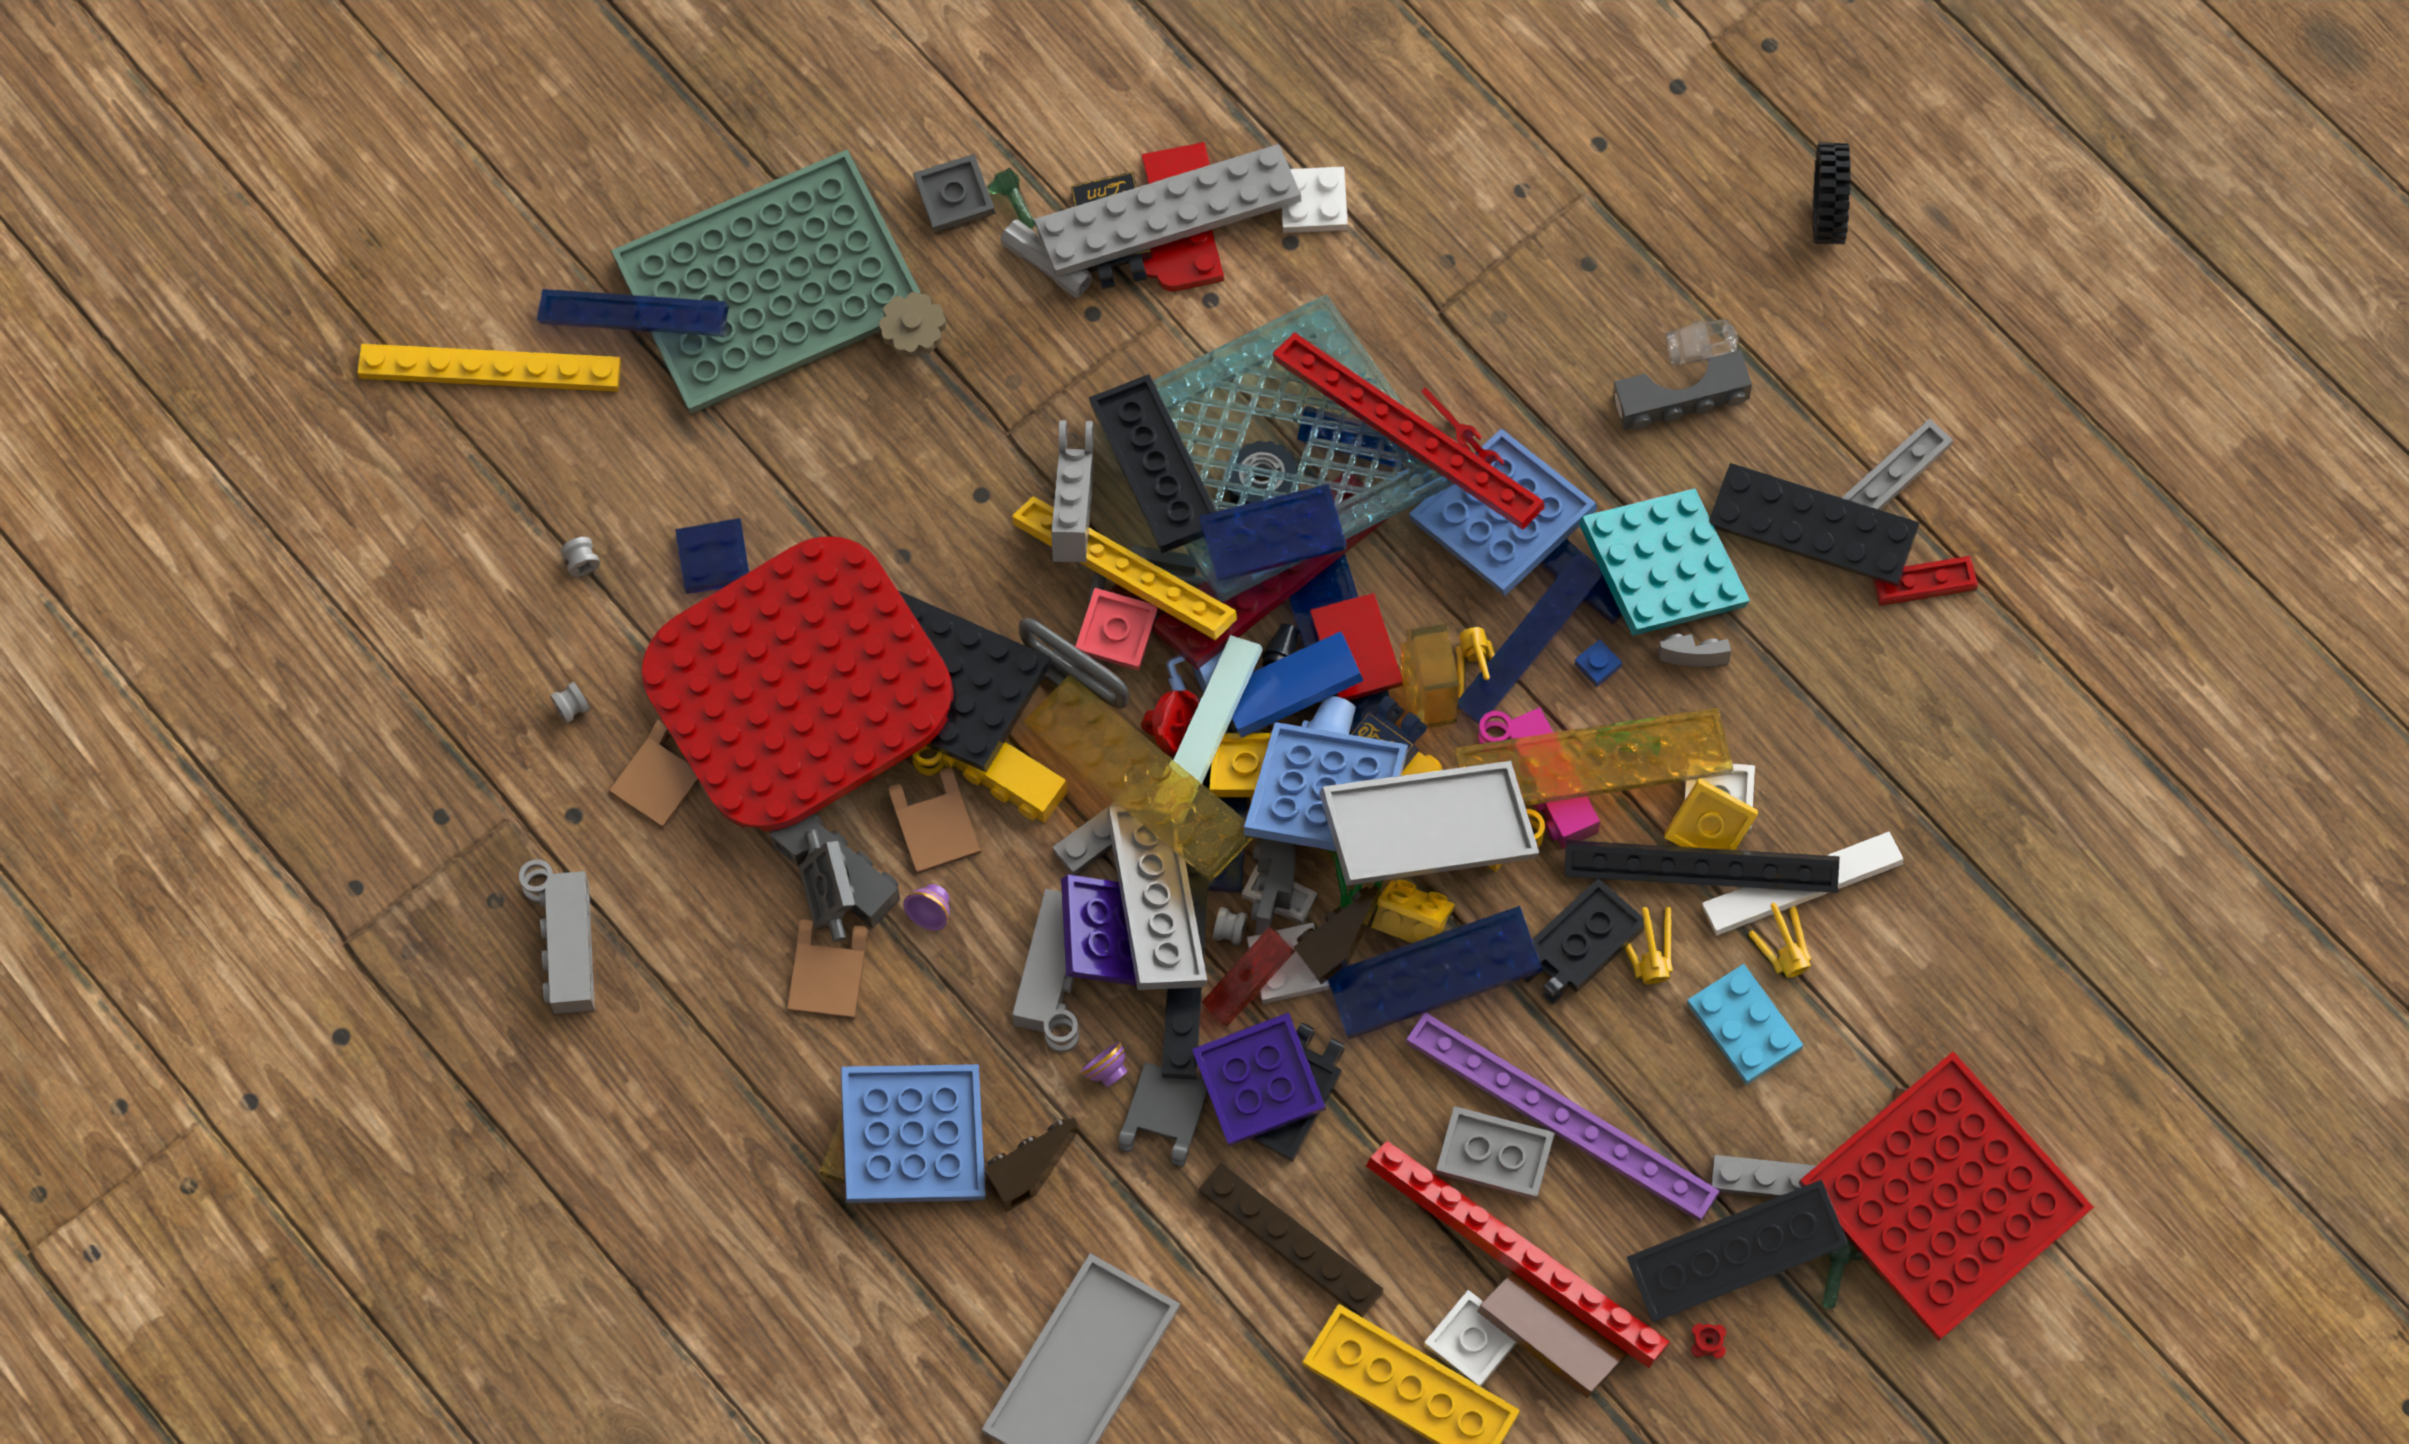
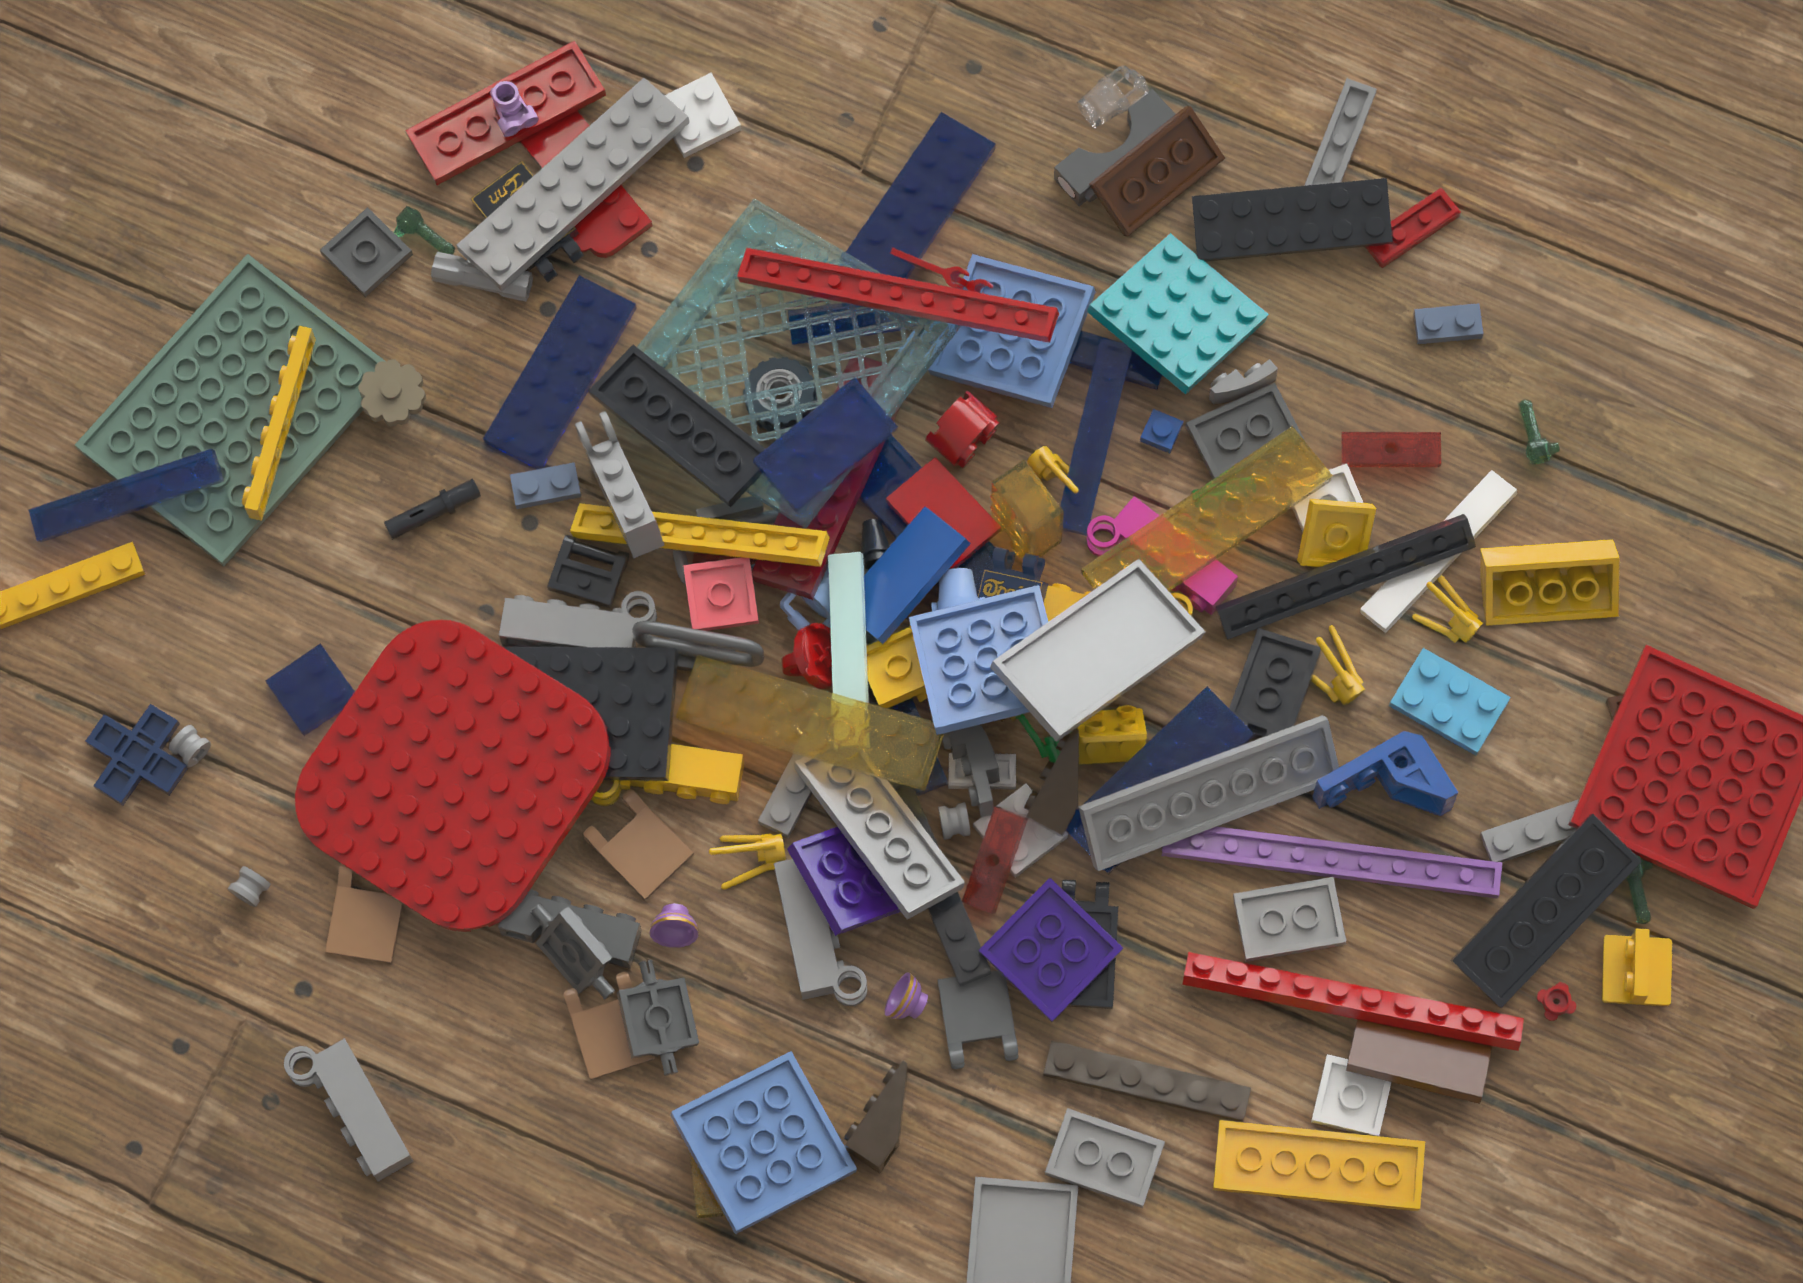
camera: 25 degrees left, 5 degrees up
none -> dark blue plate [85,704,189,806]
none -> yellow plate [242,326,316,521]
none -> black pin [384,478,481,540]
none -> plate [405,41,606,185]
none -> clear blue plate [483,275,637,469]
none -> lavender plate [490,81,539,137]
none -> light grey hinge [499,591,657,647]
none -> sand blue plate [510,462,581,509]
none -> black plate [547,535,629,609]
none -> dark grey plate [617,960,699,1076]
none -> yellow plant [709,833,786,890]
none -> clear blue plate [837,112,996,279]
none -> red brick [925,391,1000,468]
none -> light grey plate [1045,1108,1165,1208]
none -> light grey plate [1078,715,1339,871]
none -> reddish brown tile [1089,106,1225,237]
none -> dark grey plate [1186,383,1304,483]
none -> blue bracket [1312,731,1458,816]
none -> clear red tile [1341,432,1442,467]
none -> sand blue plate [1413,303,1483,344]
none -> yellow slope [1480,540,1620,626]
none -> clear green piece [1518,399,1560,465]
none -> yellow bracket [1602,928,1672,1006]

